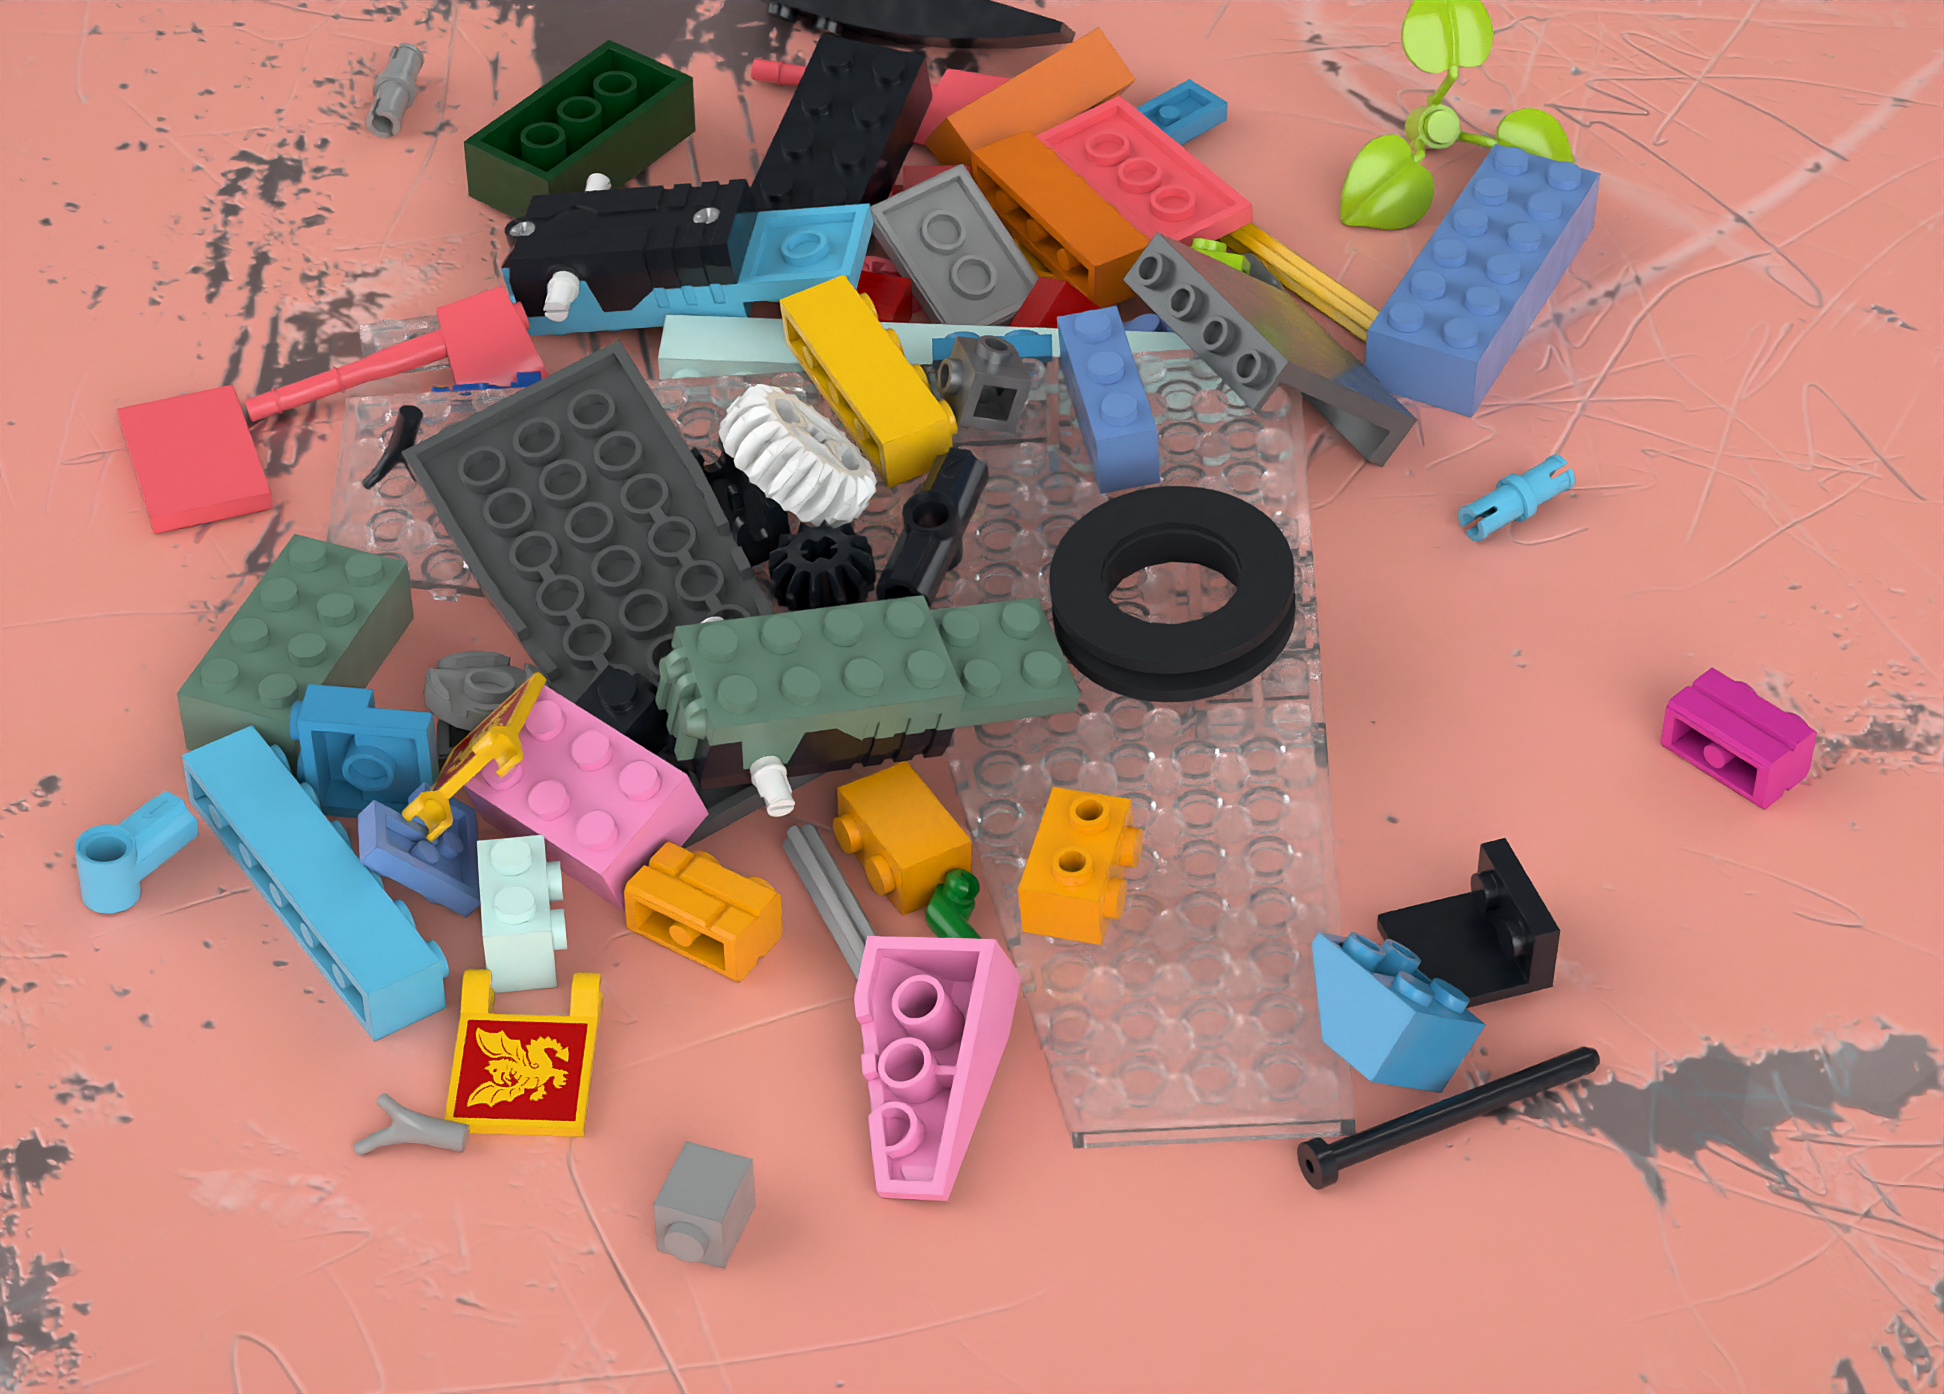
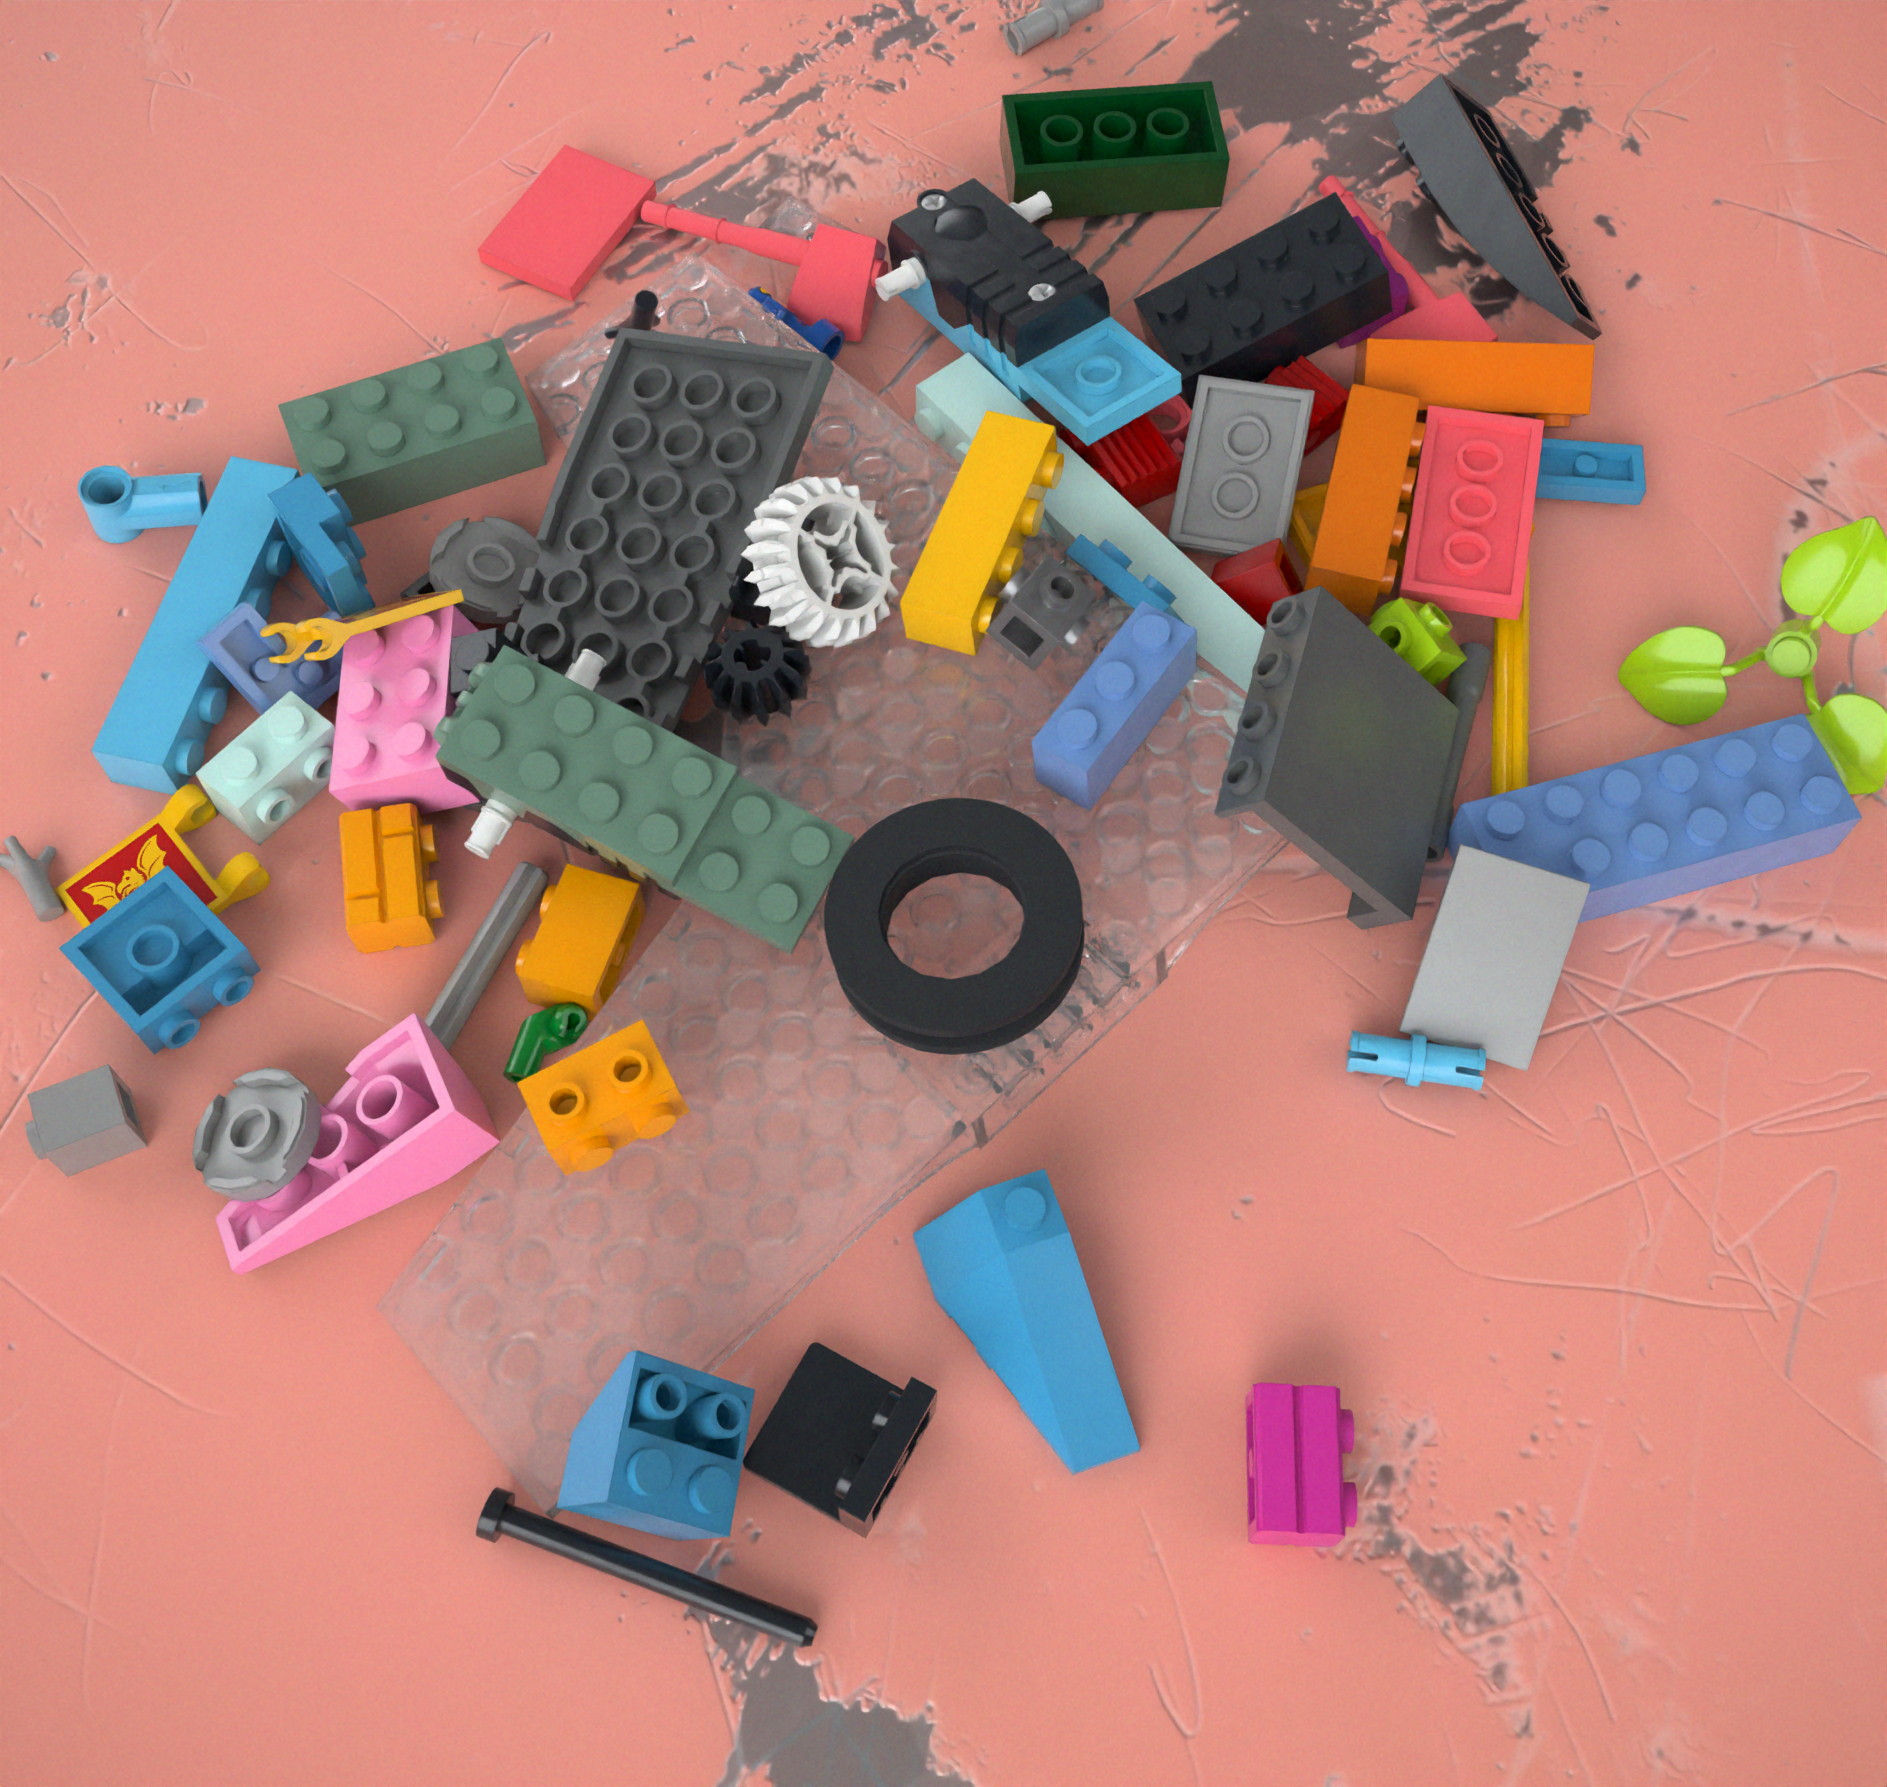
camera: 45 degrees right, 20 degrees up
black piece [876,447,989,609] -> none
none -> dark azure plate [59,865,261,1055]
none -> light grey tile [192,1067,322,1203]
none -> dark azure wedge [913,1169,1140,1475]
none -> light grey tile [1398,843,1591,1071]

